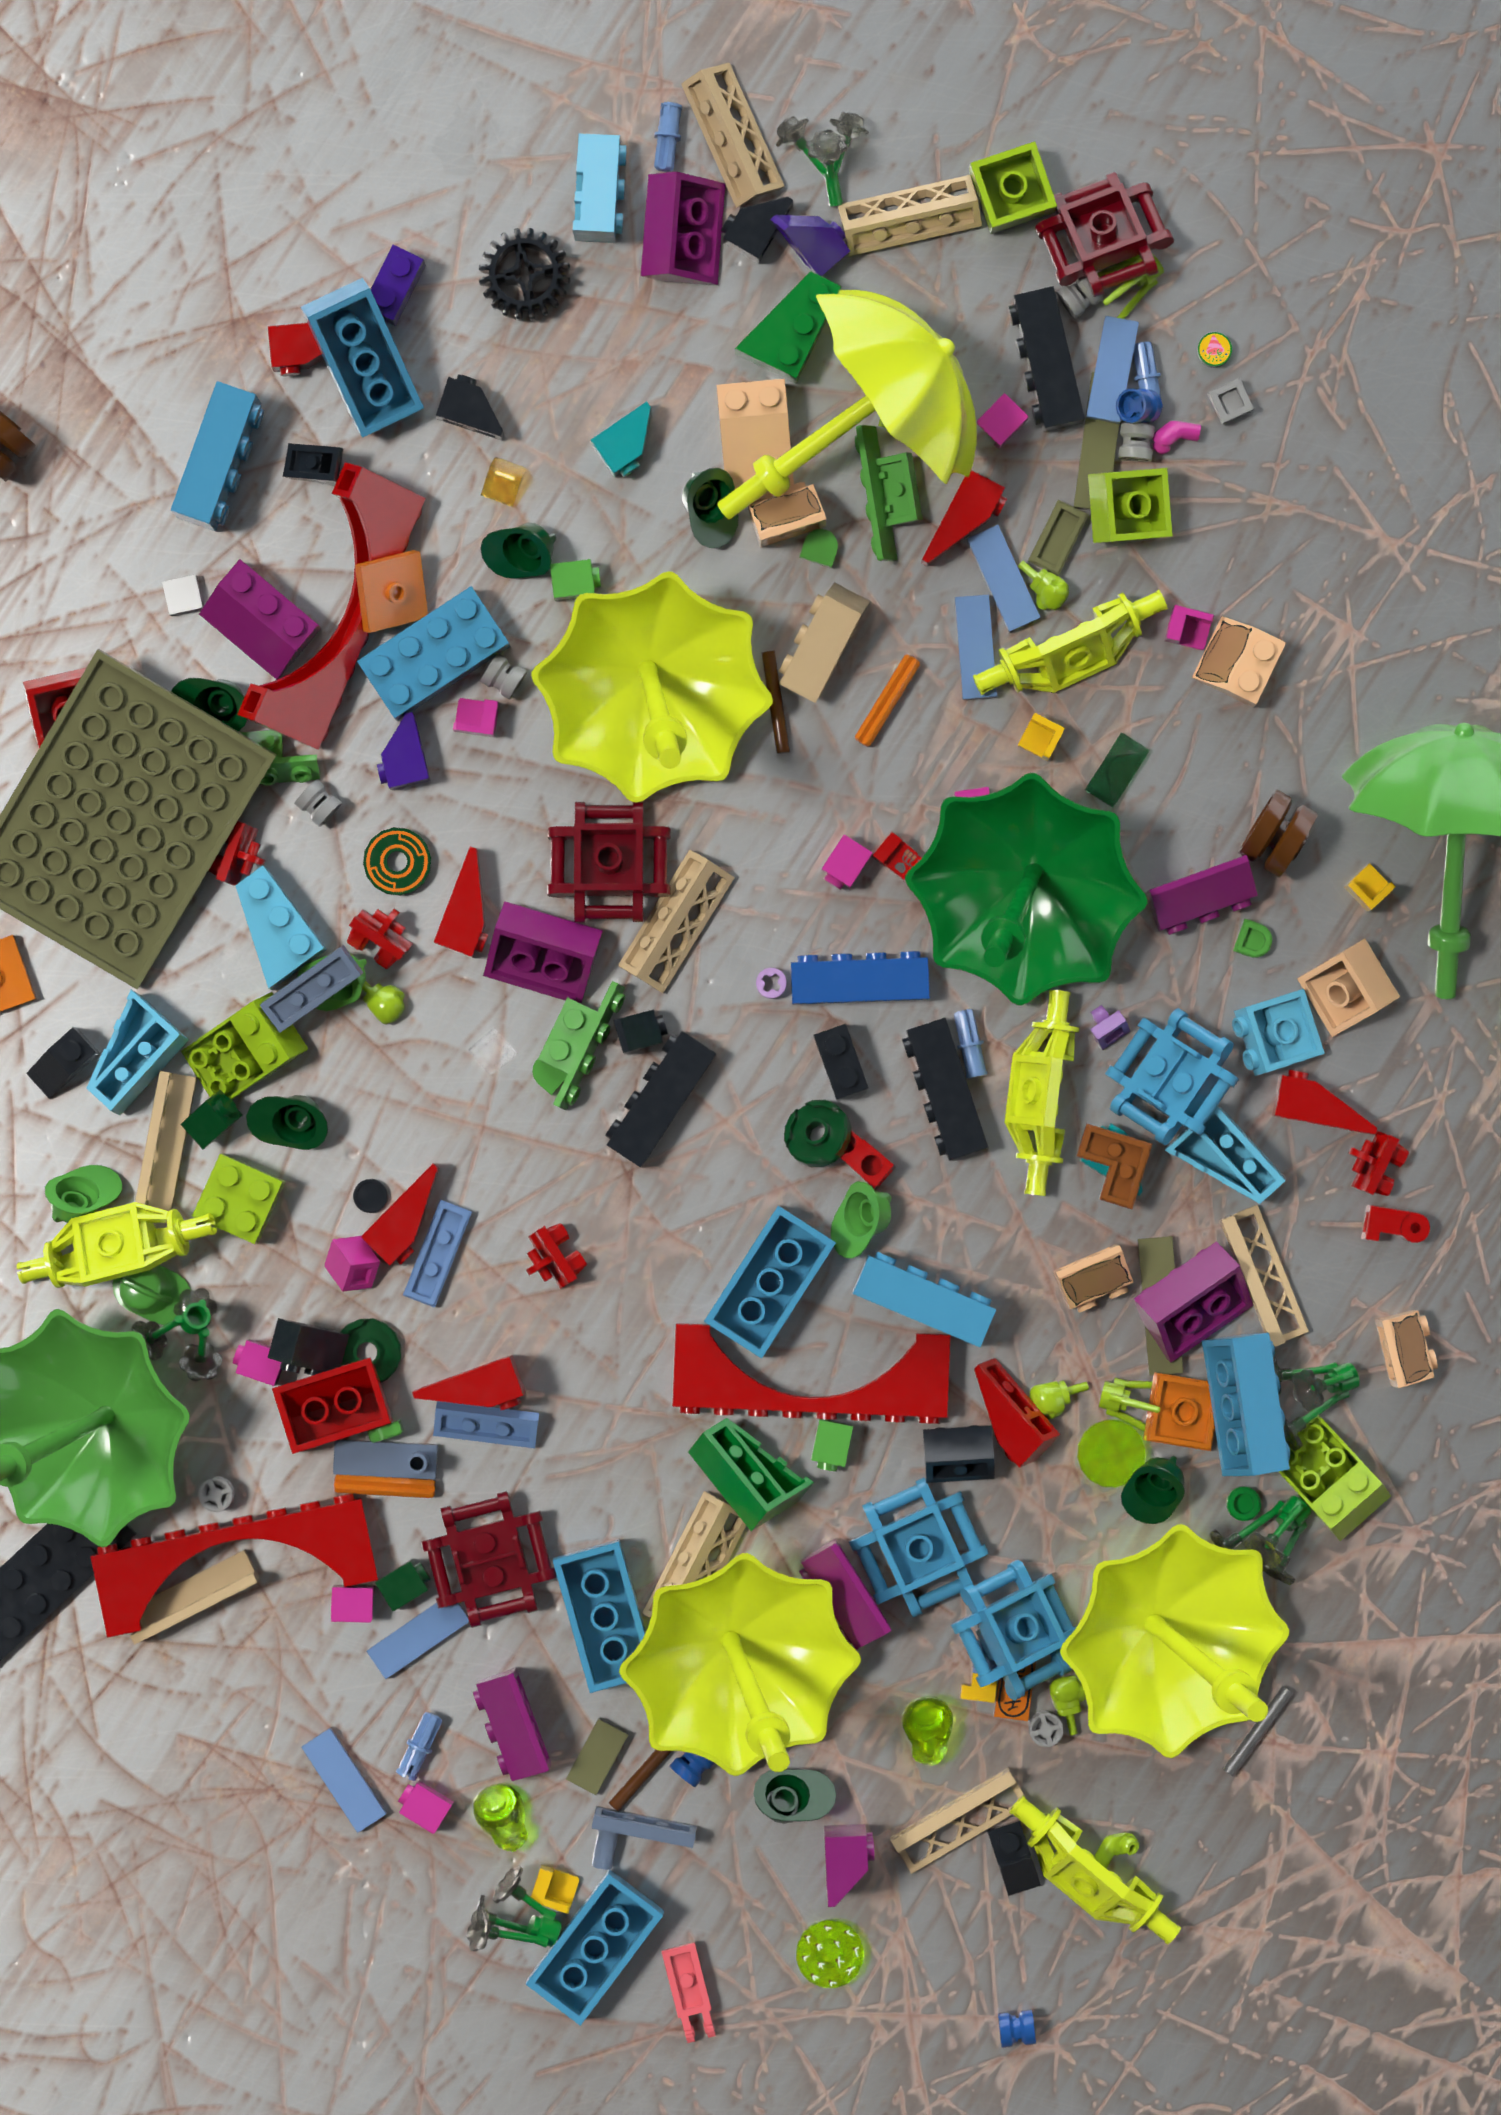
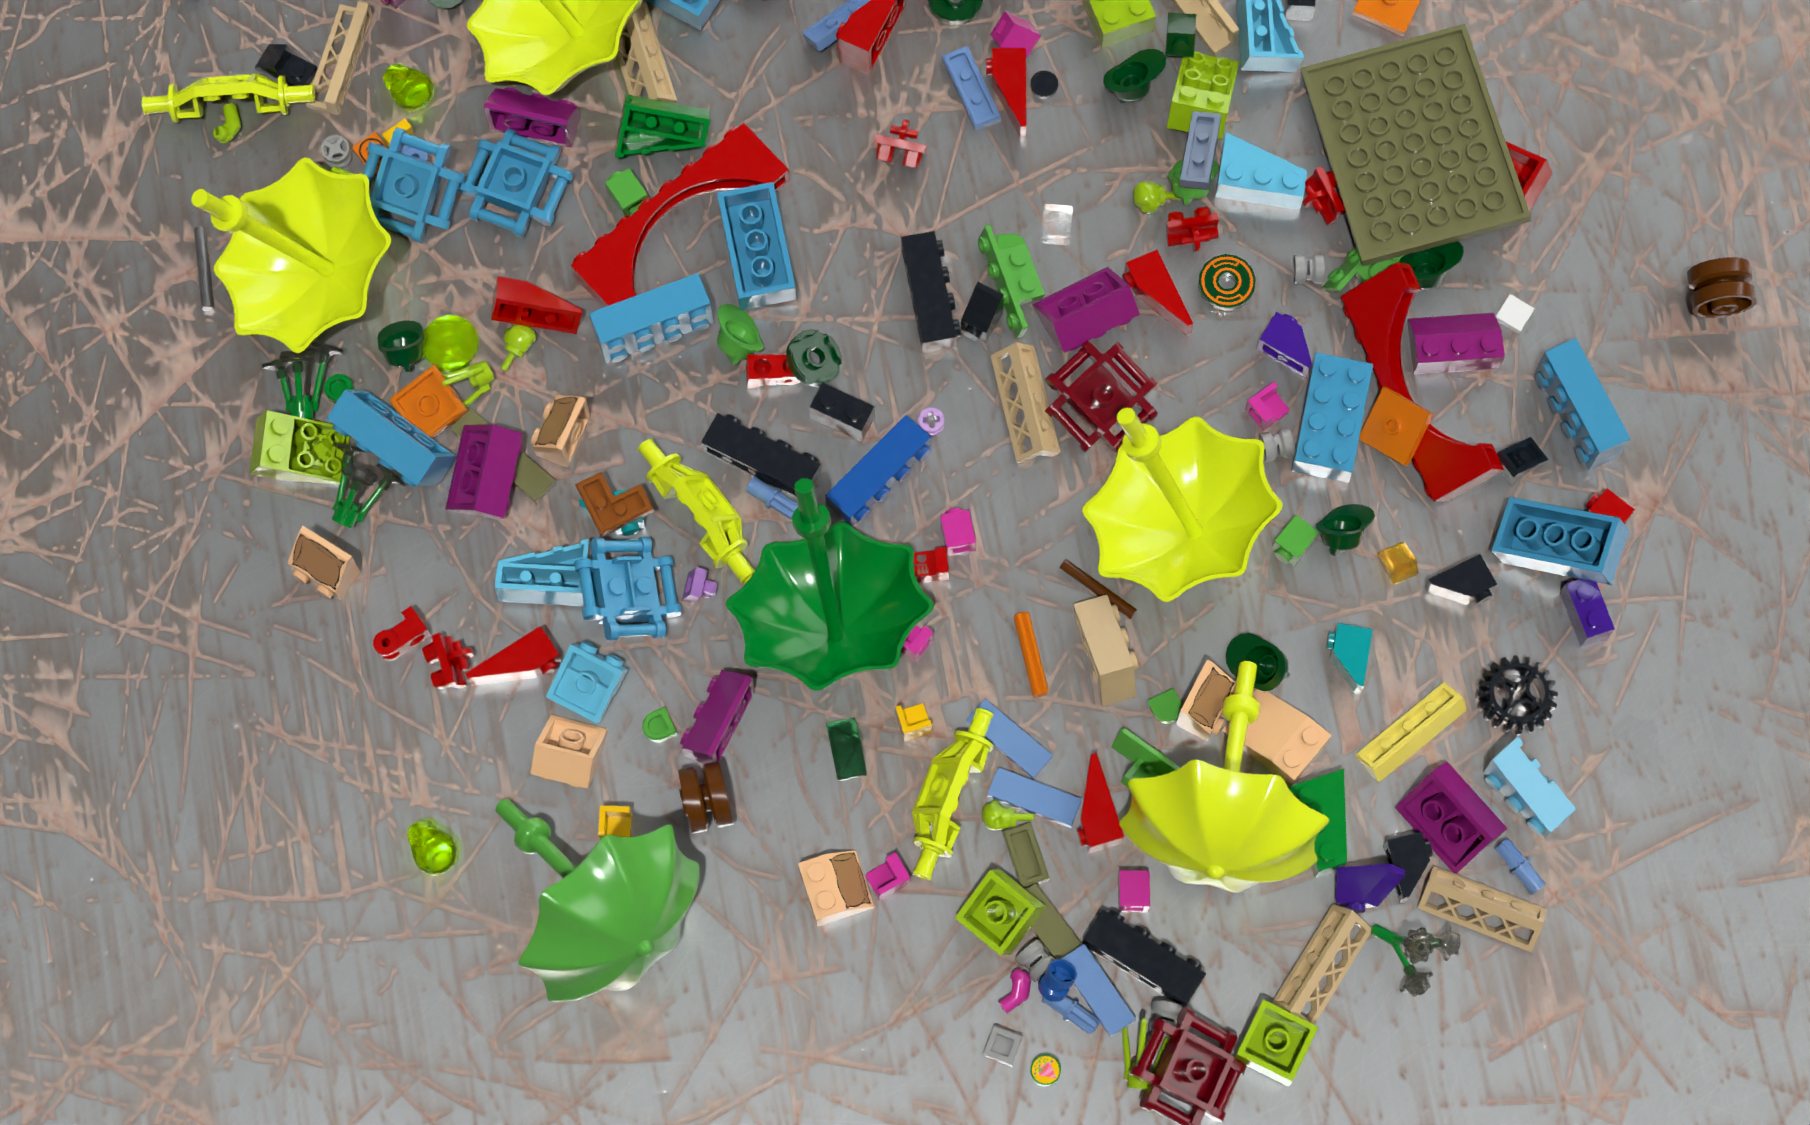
camera: 130 degrees right, 15 degrees down
black brick [923,1425,995,1483] -> none
tan fence [1219,1205,1309,1347] -> none
none -> light yellow slope [1355,682,1467,782]

